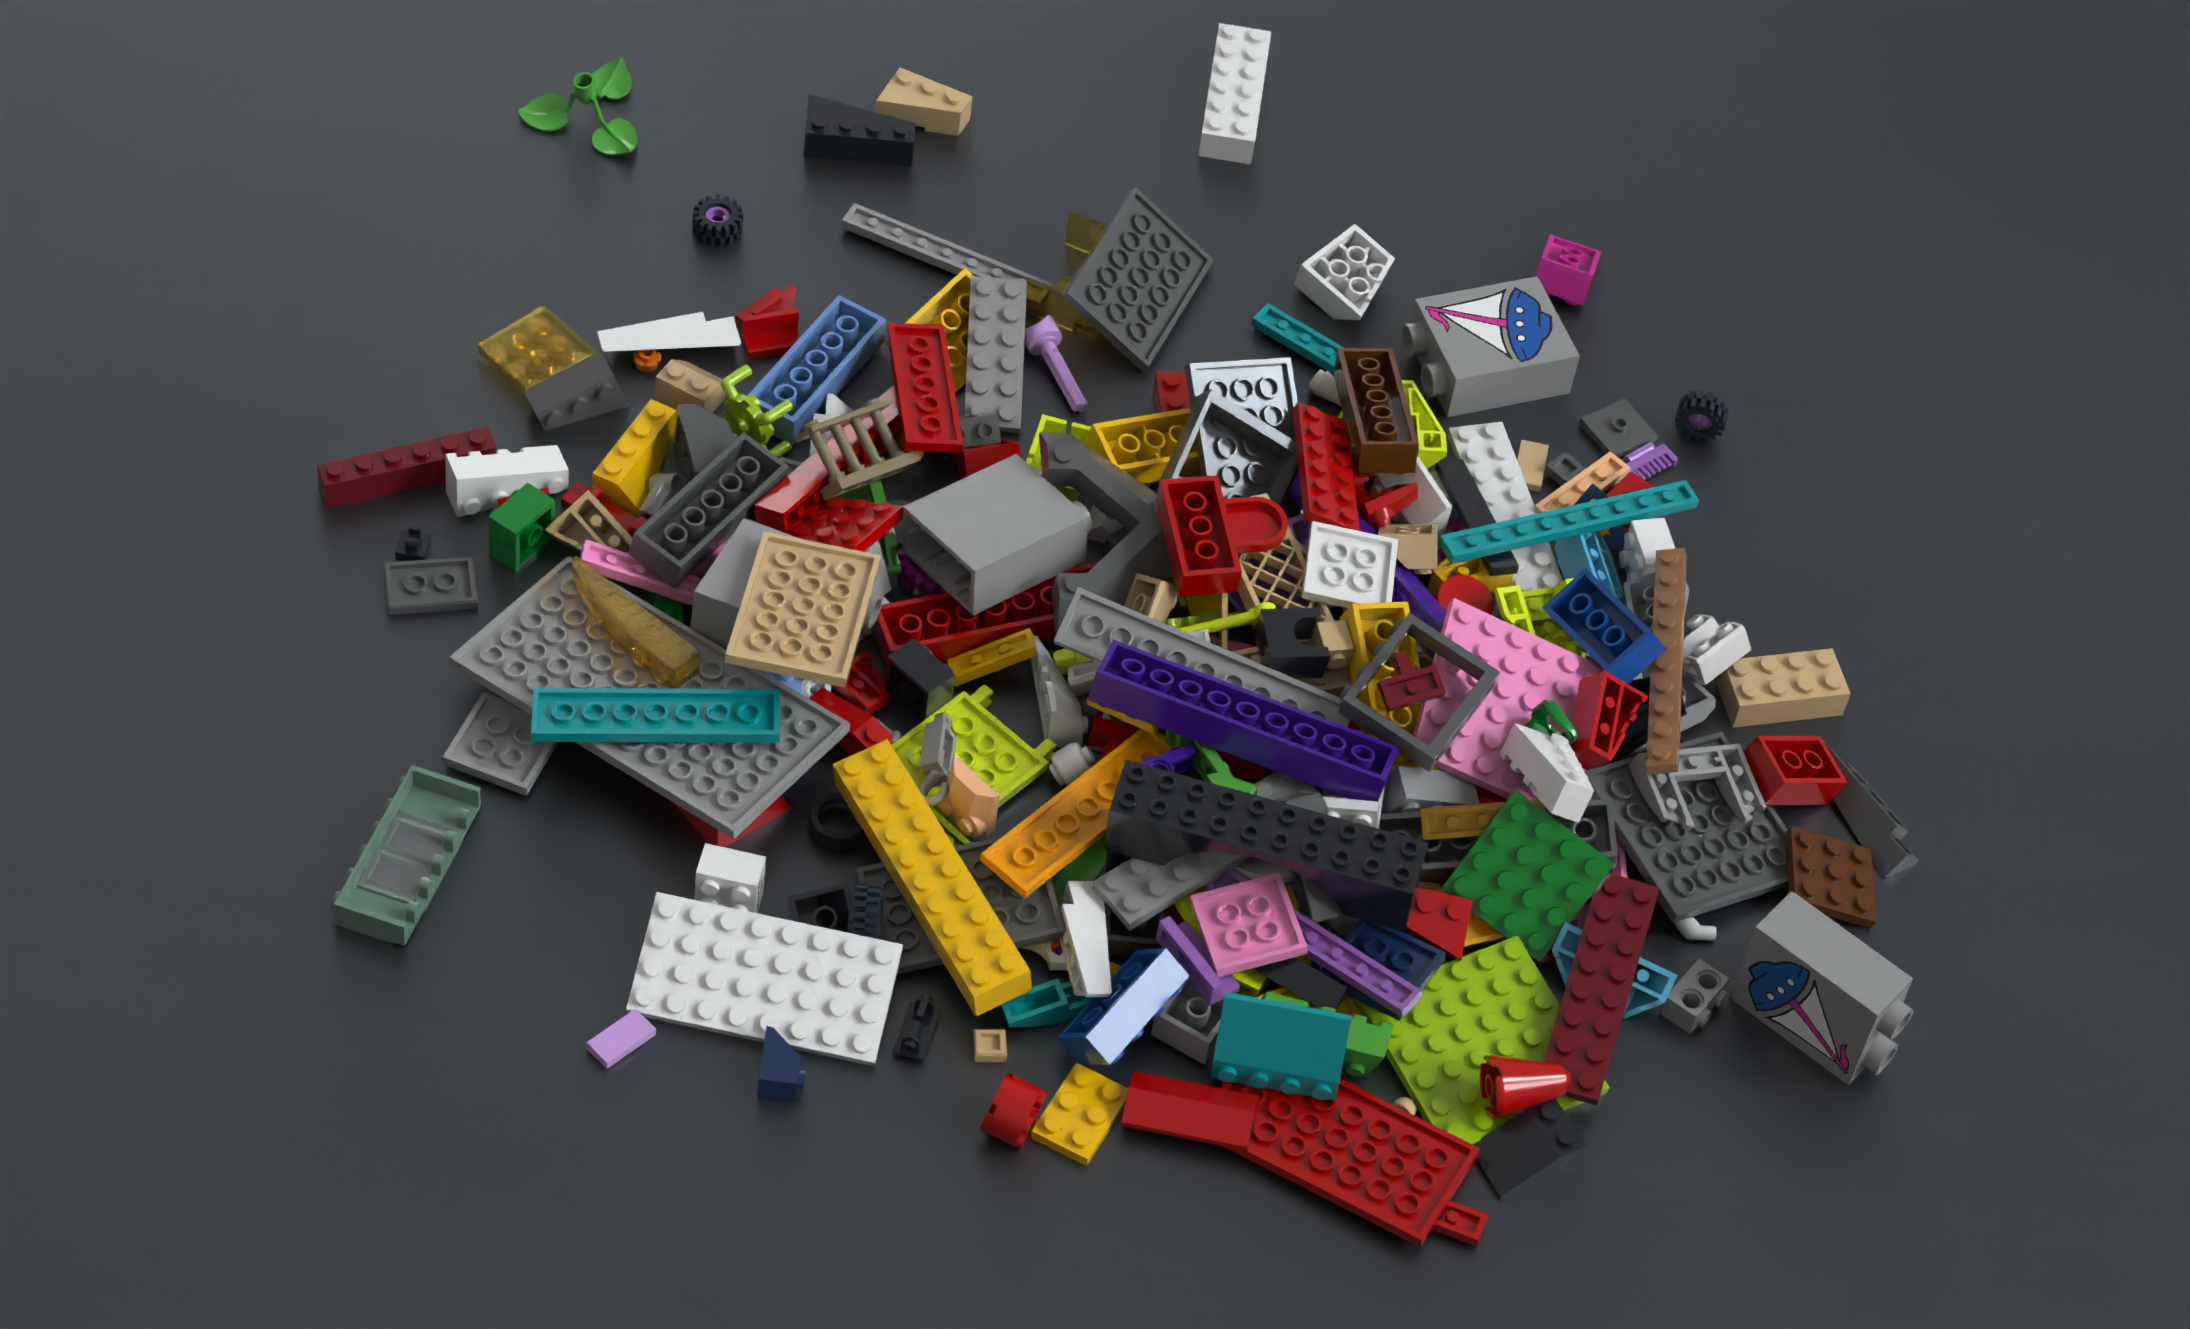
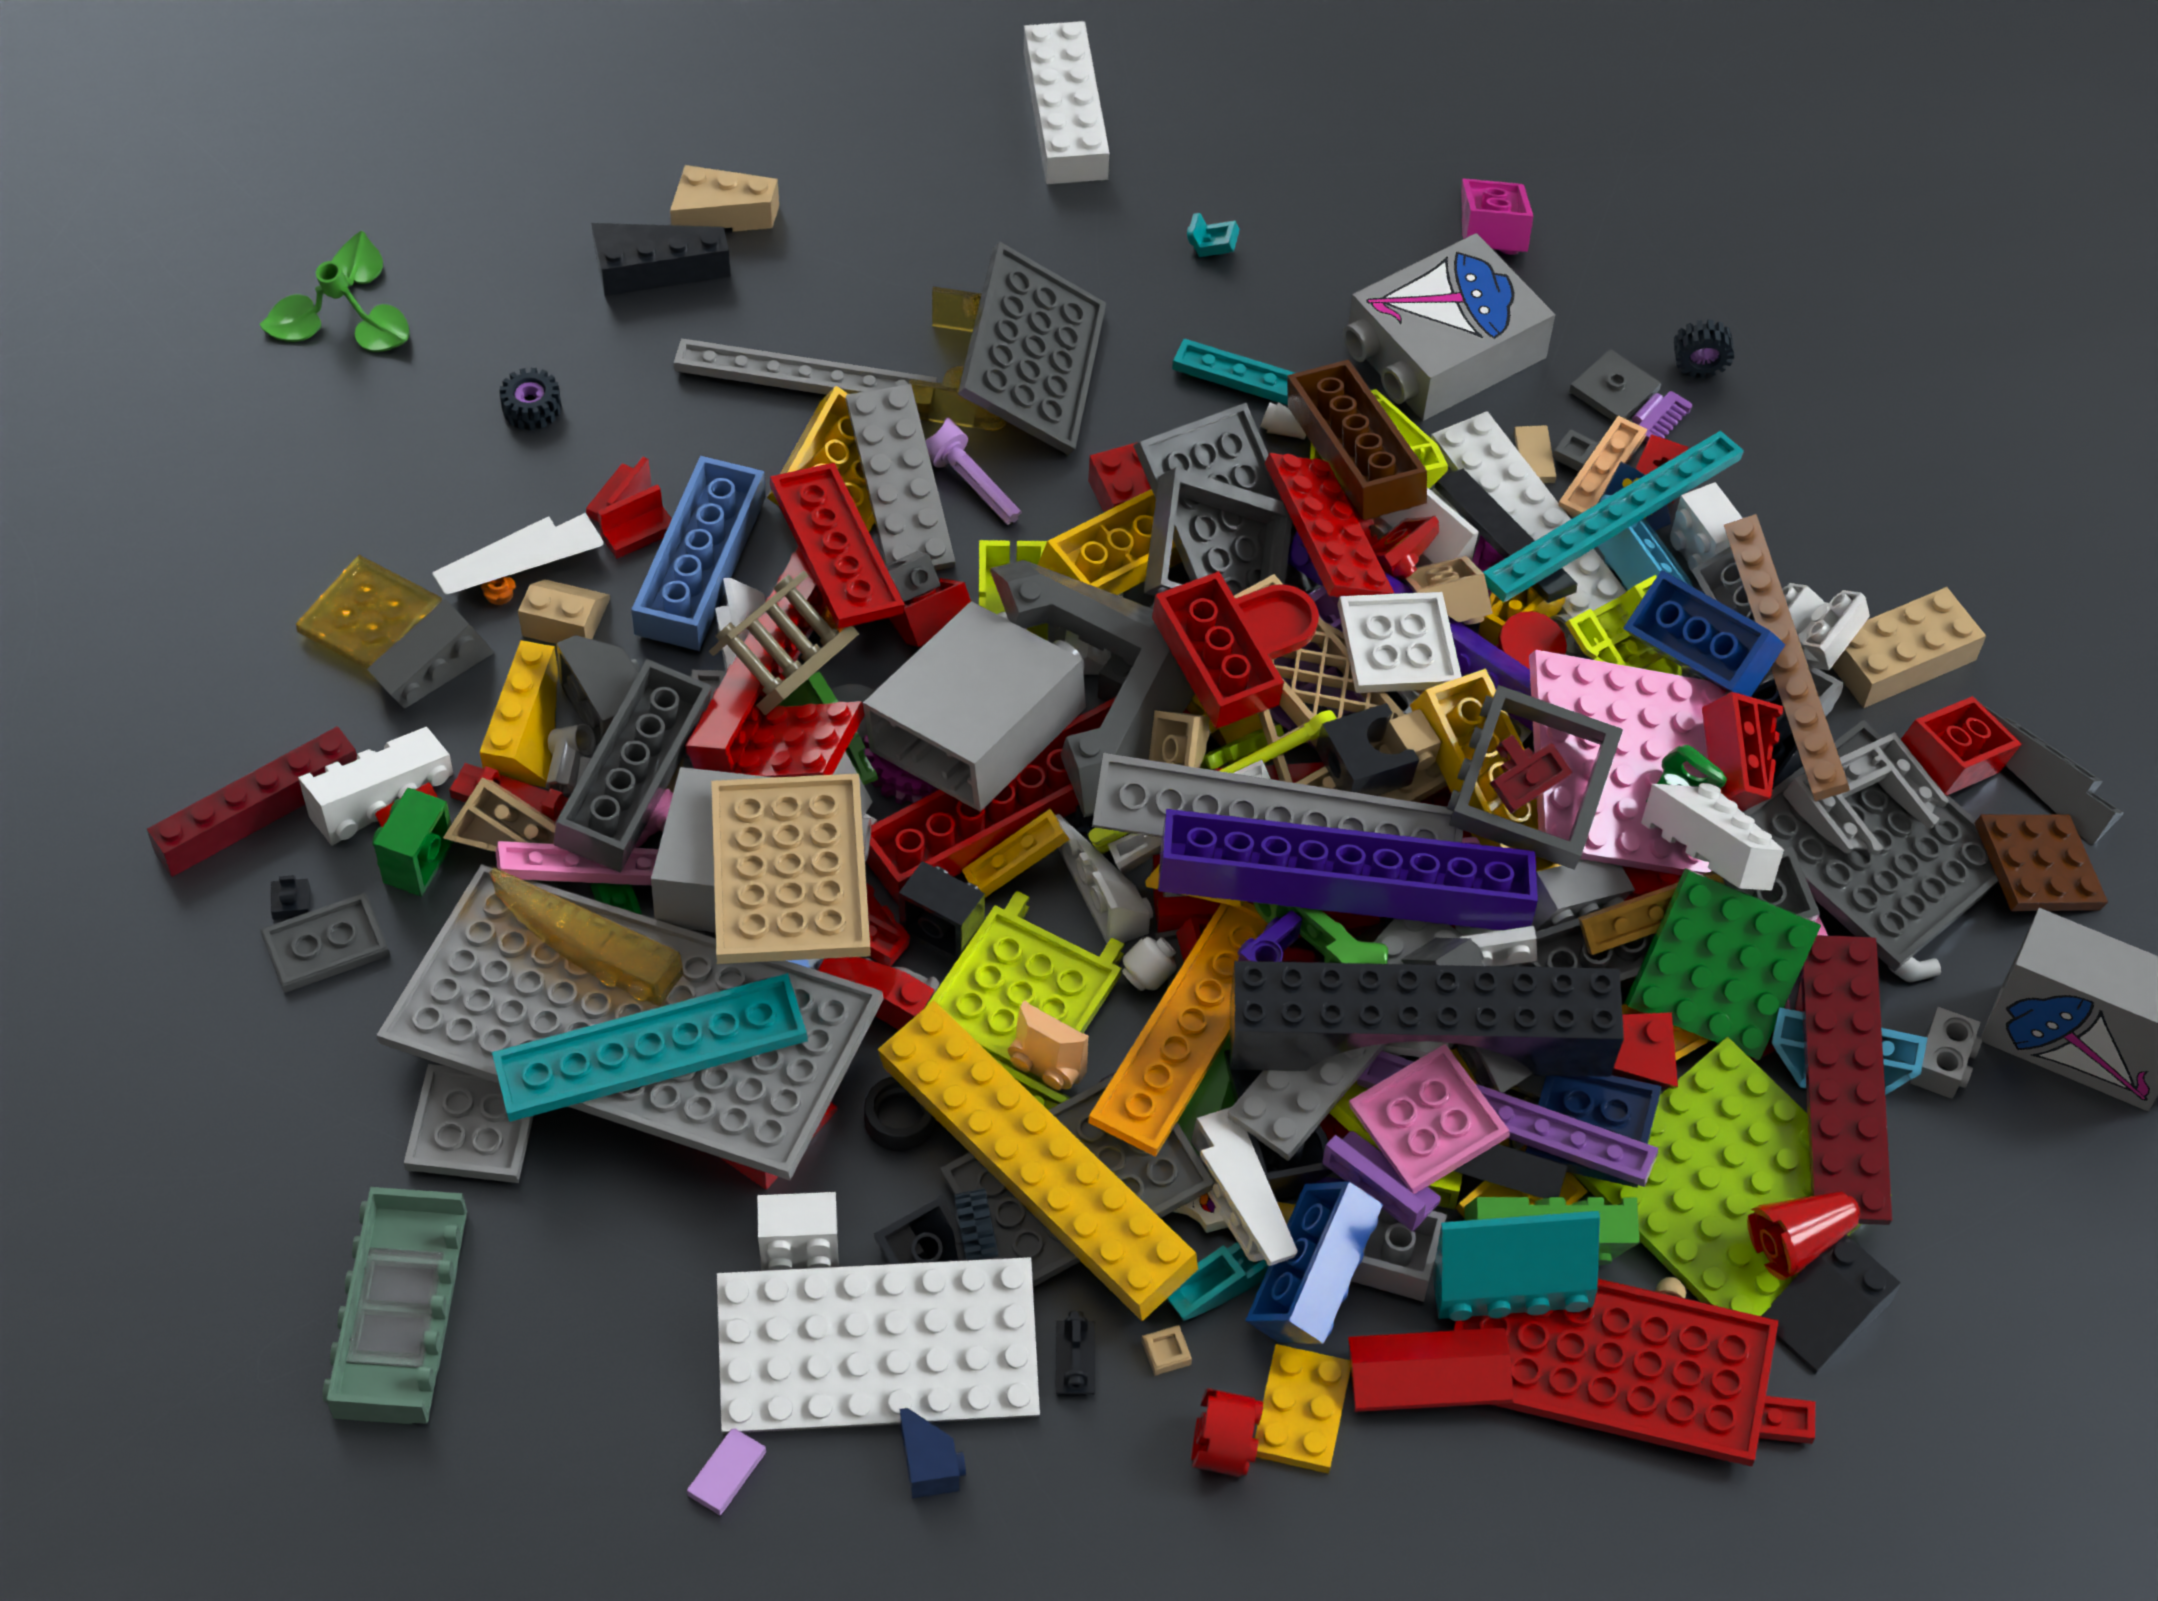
camera: 10 degrees left, 5 degrees up
lime plate [721,364,793,458] -> none
light grey piece [918,712,957,807] -> none
white wedge [1294,224,1395,320] -> none
none -> teal bracket [1187,213,1240,257]

